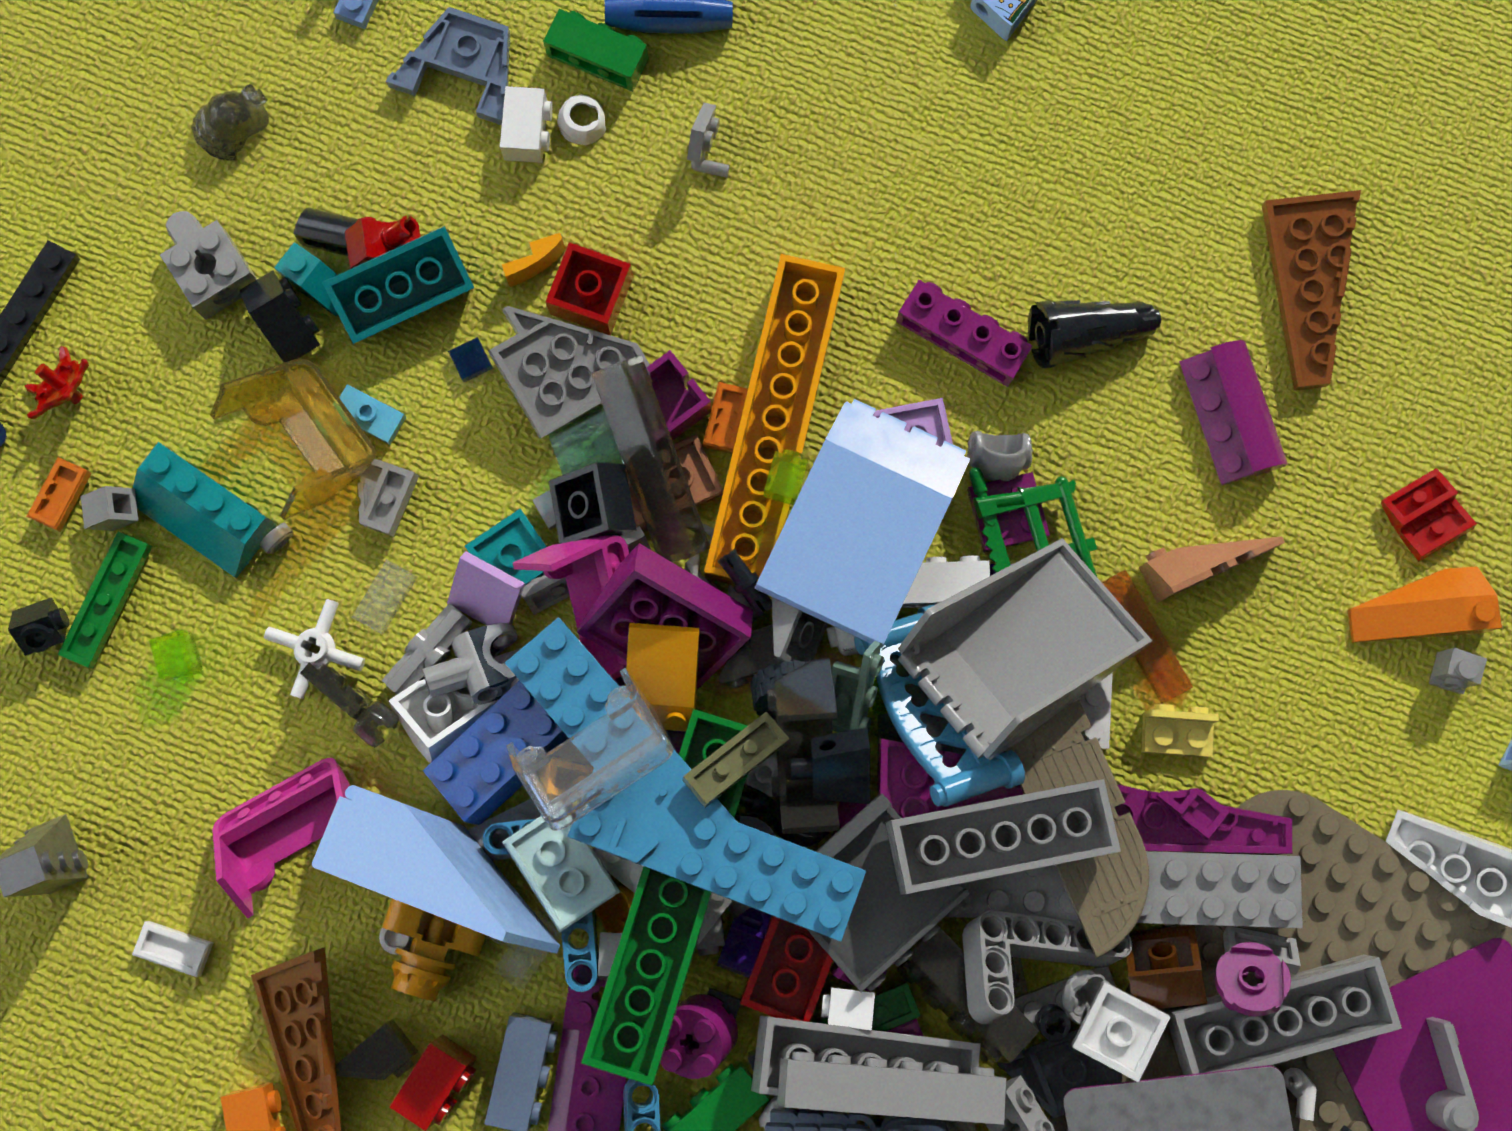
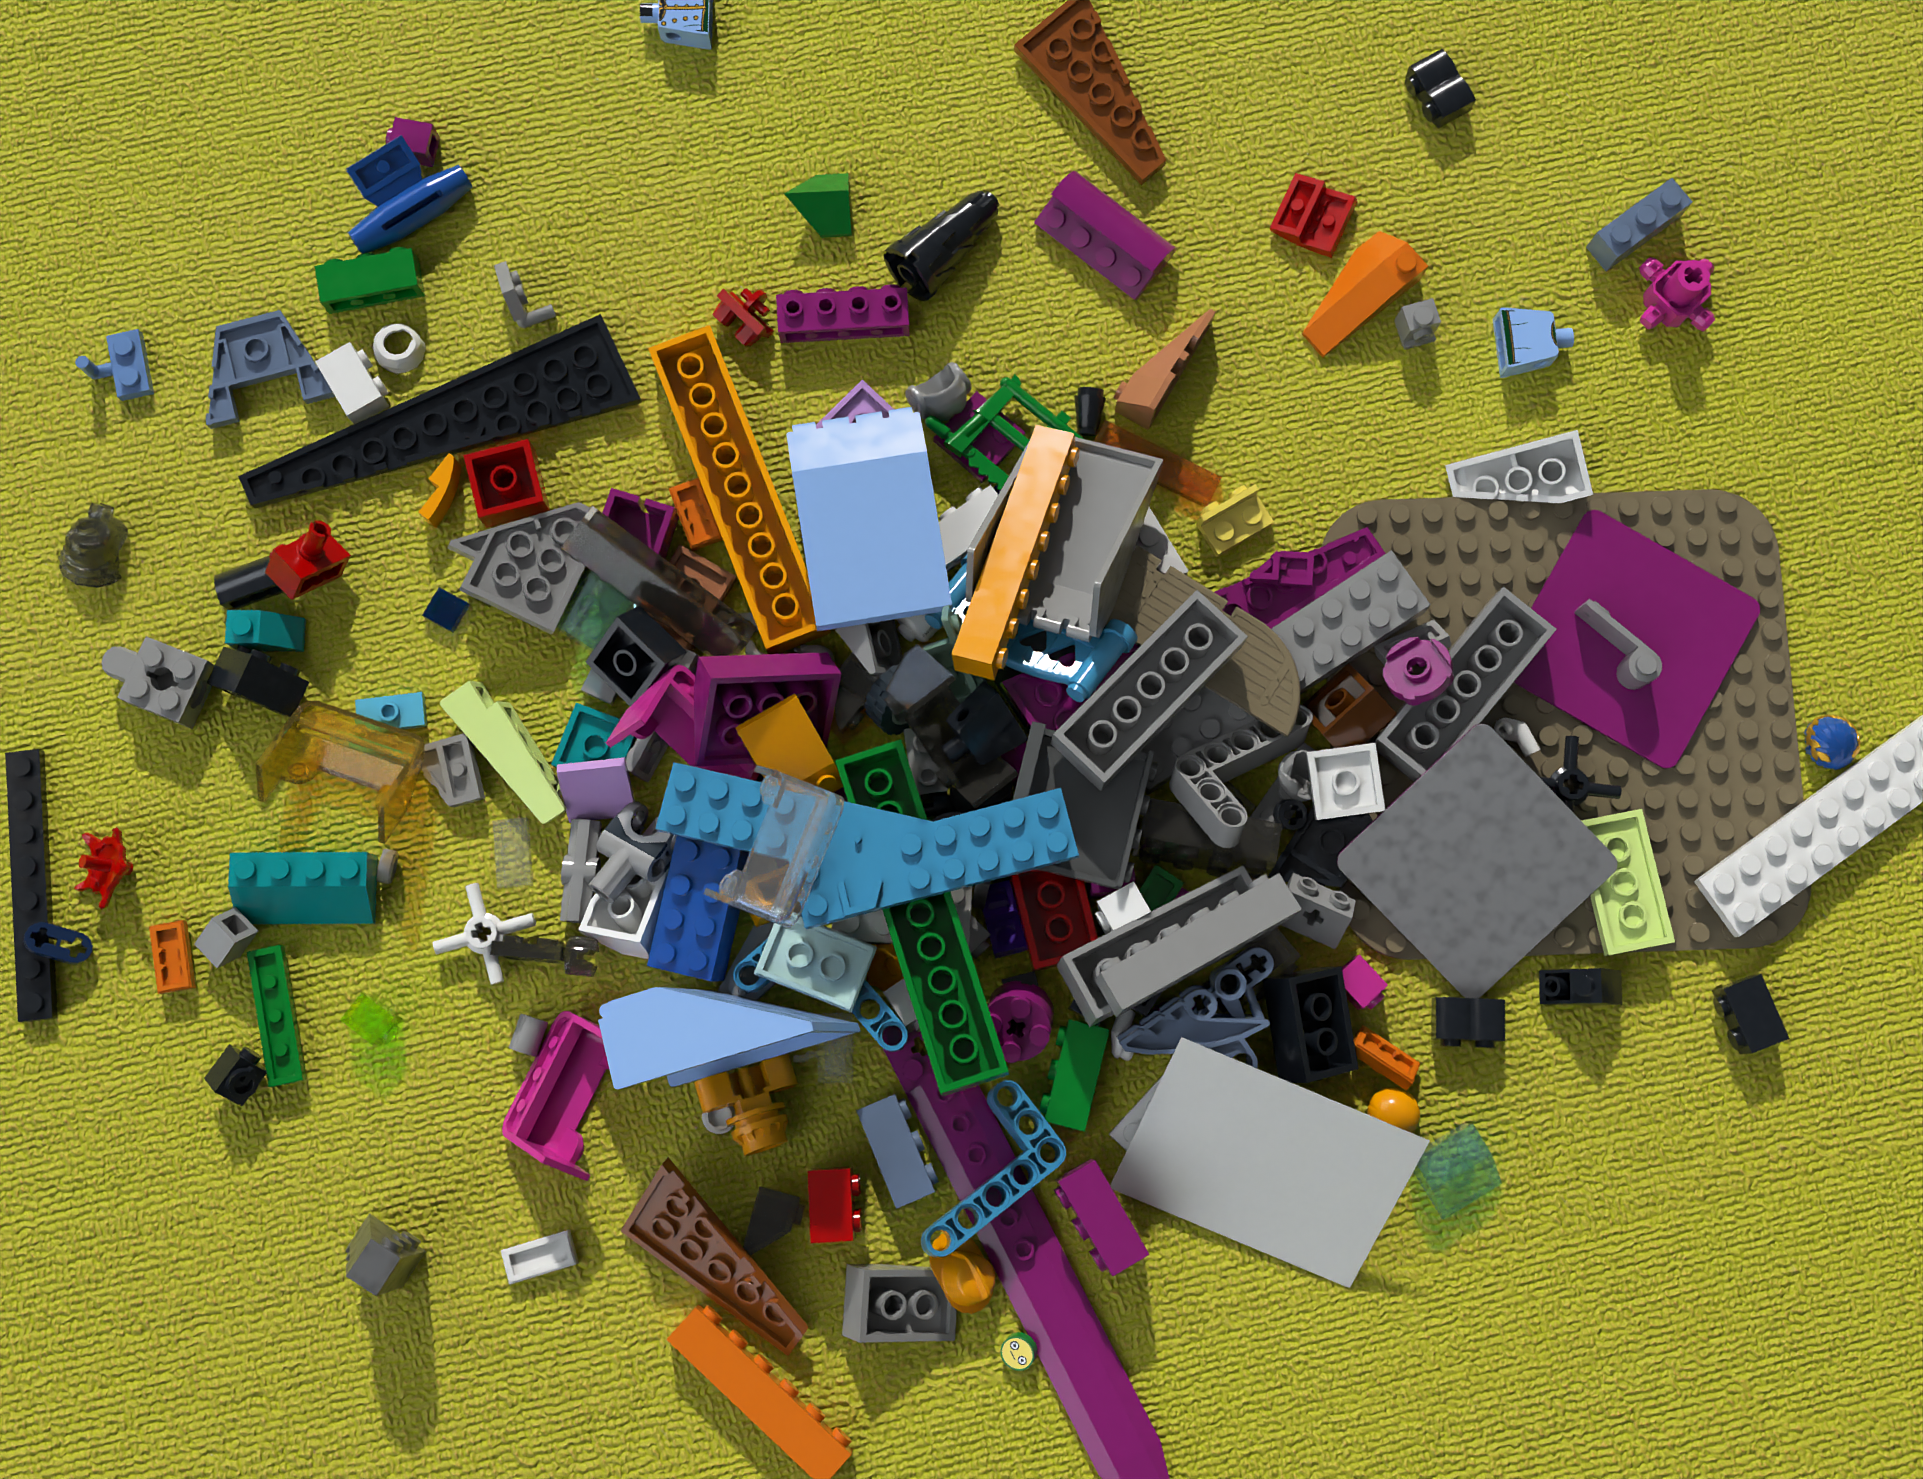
camera: 35 degrees left, 0 degrees up
teal slope [322,226,474,344] -> none
olive plate [682,712,789,808] -> none
black pin [717,549,772,617] -> none
clear neon green brick [764,449,809,505] -> none
none -> black wing [238,314,642,509]
none -> yellowish green wedge [440,681,567,824]
none -> light grey piece [508,1014,548,1057]
none -> red hips [712,288,774,347]
none -> green slope [784,173,852,238]
none -> light orange brick [951,425,1080,680]
none -> black cone [1074,387,1106,436]

